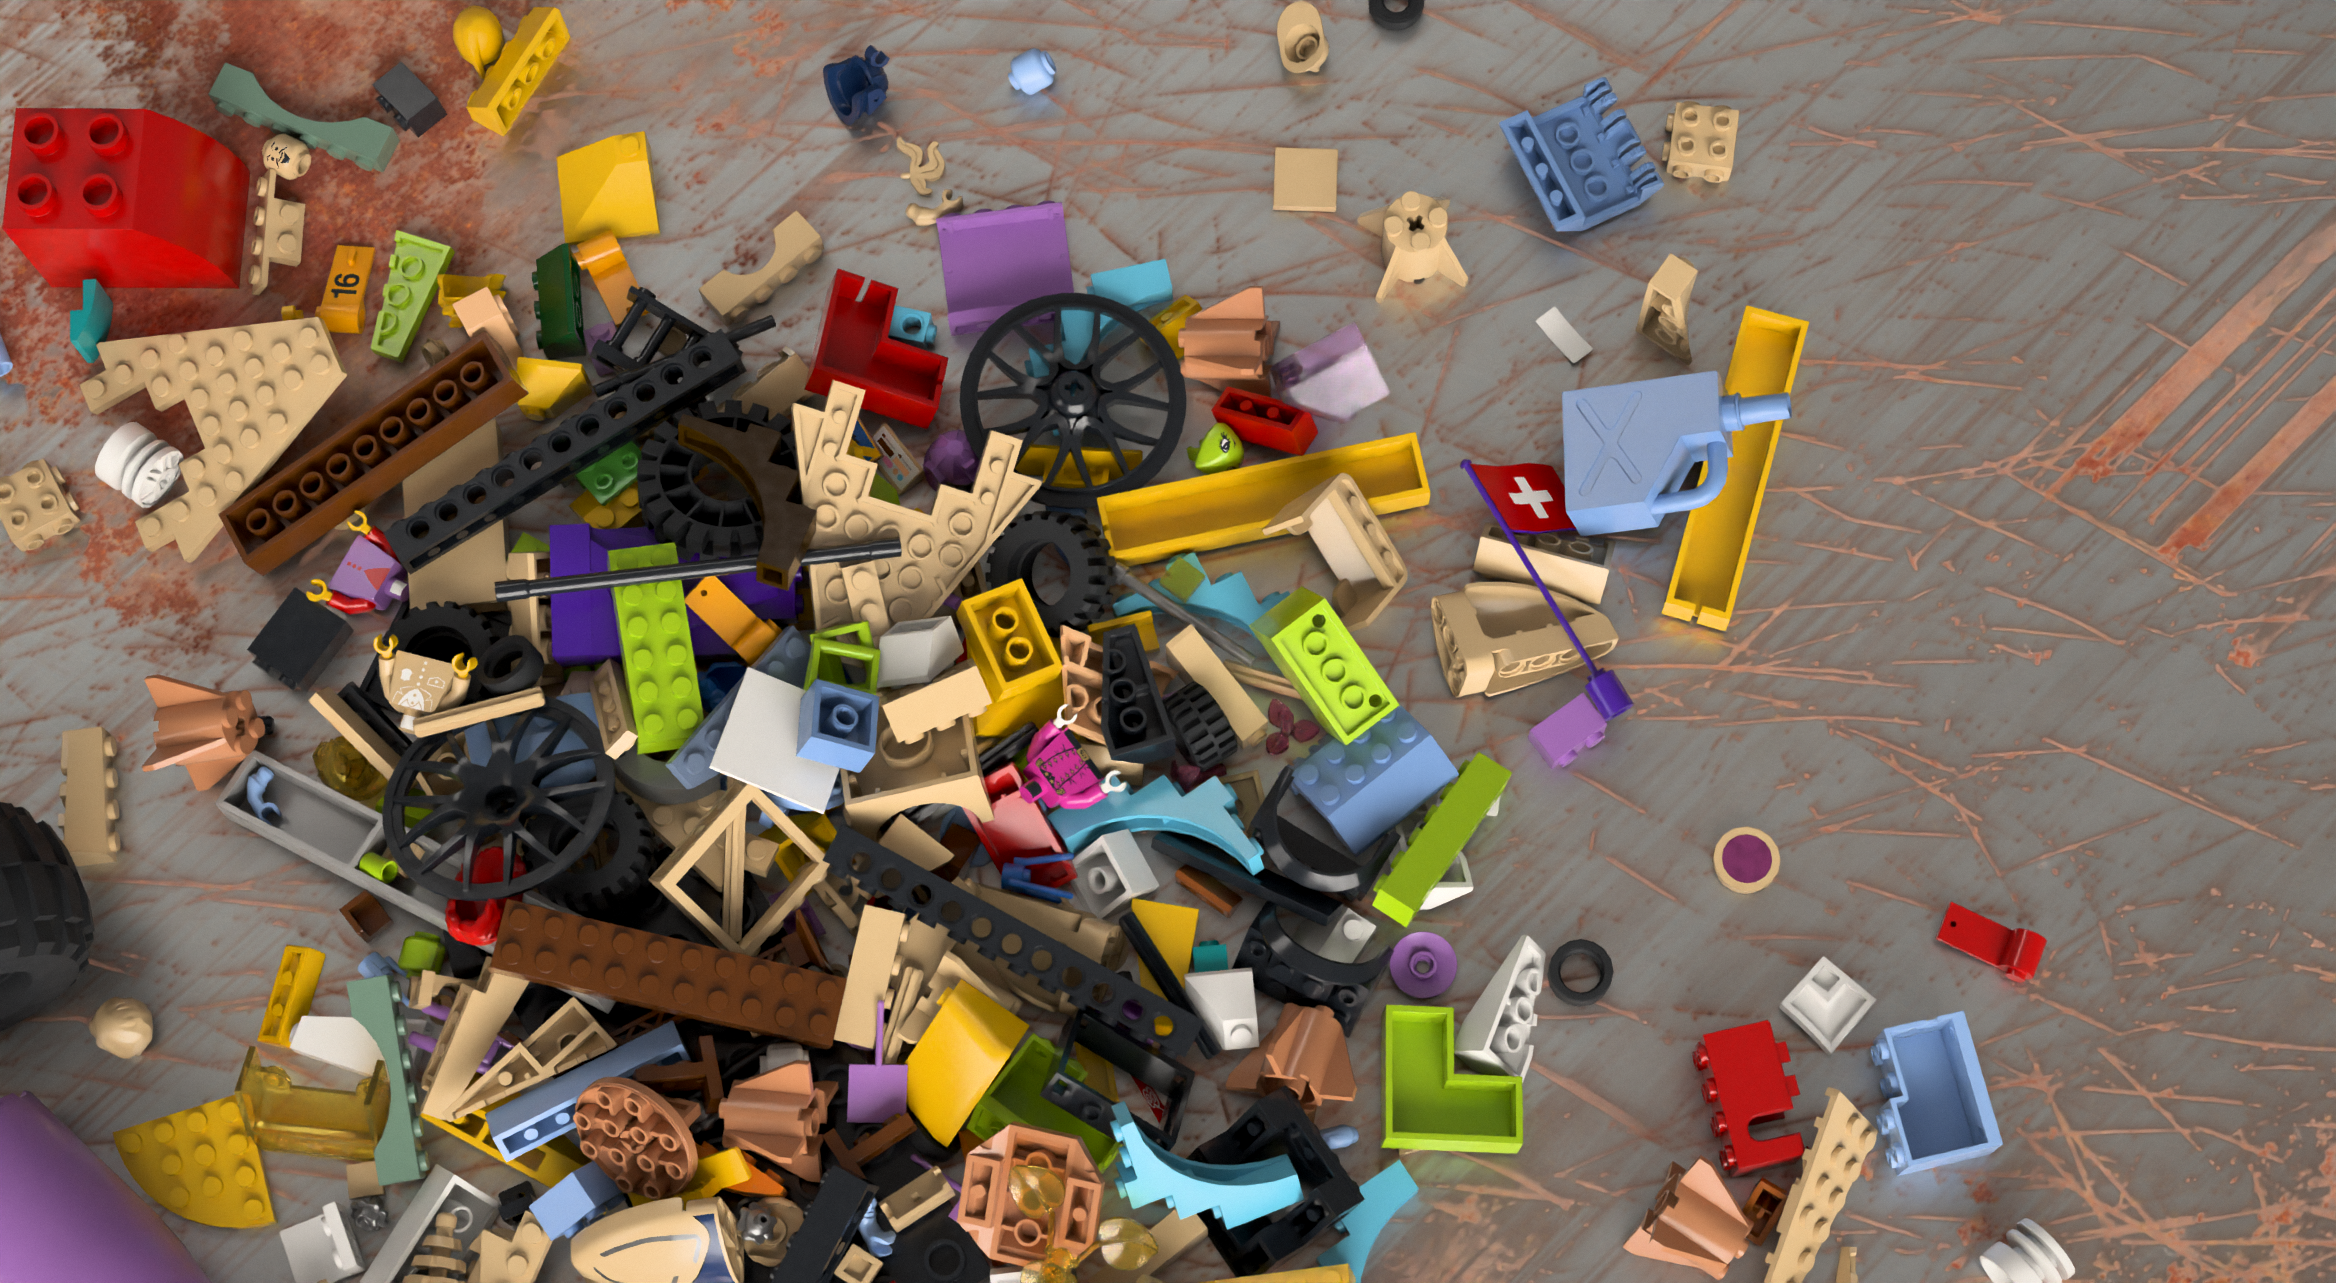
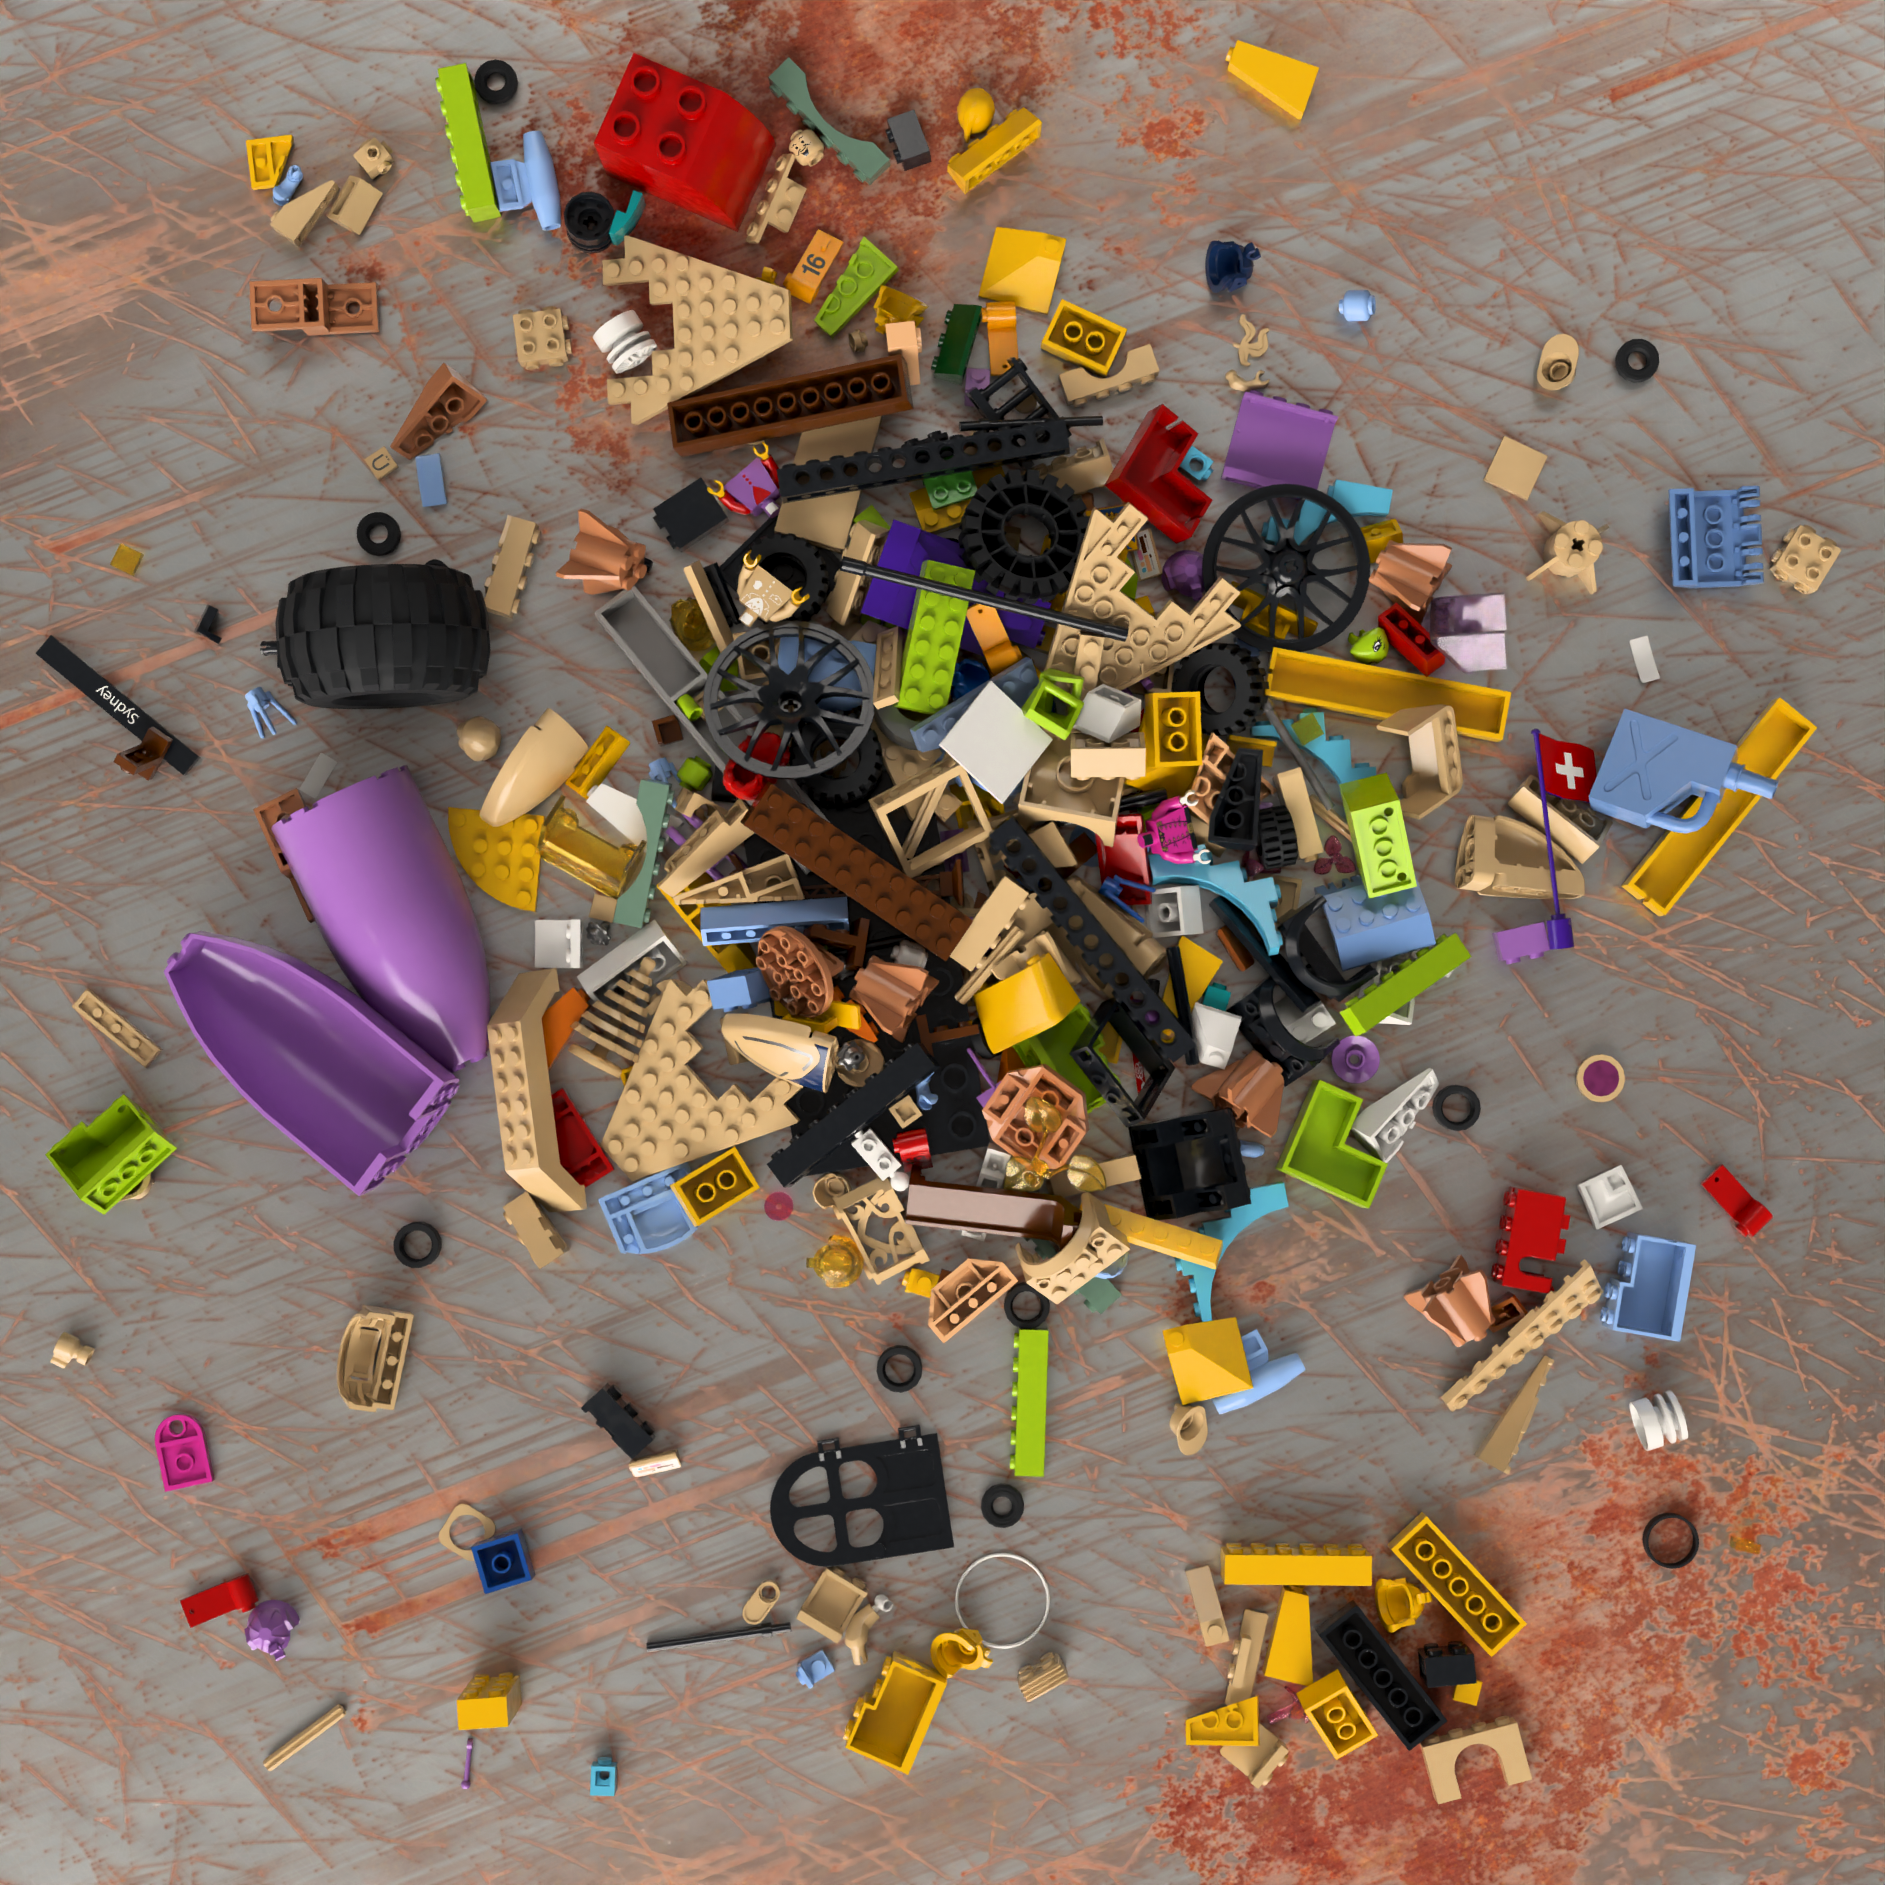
camera: 20 degrees right, 15 degrees up
light blue piece [247,766,282,826] -> none
tan axle [413,686,545,738] -> none
black tyre [477,635,544,697] -> none
black bracket [498,1181,537,1226] -> none
yellow slope [517,357,593,421] -> none
dark brown arch [678,414,817,591] -> none
medium blue brick [796,679,879,773] -> none
medium lavender piece [847,1000,908,1123] -> none
tan hinge [878,1165,956,1233] -> none
medium azure arch [1110,1101,1305,1230] -> none
tan wedge [1635,253,1698,366] -> none
none -> tan panel [479,708,589,827]
none -> black wheel [564,192,614,254]
none -> yellow brick [1041,299,1127,378]

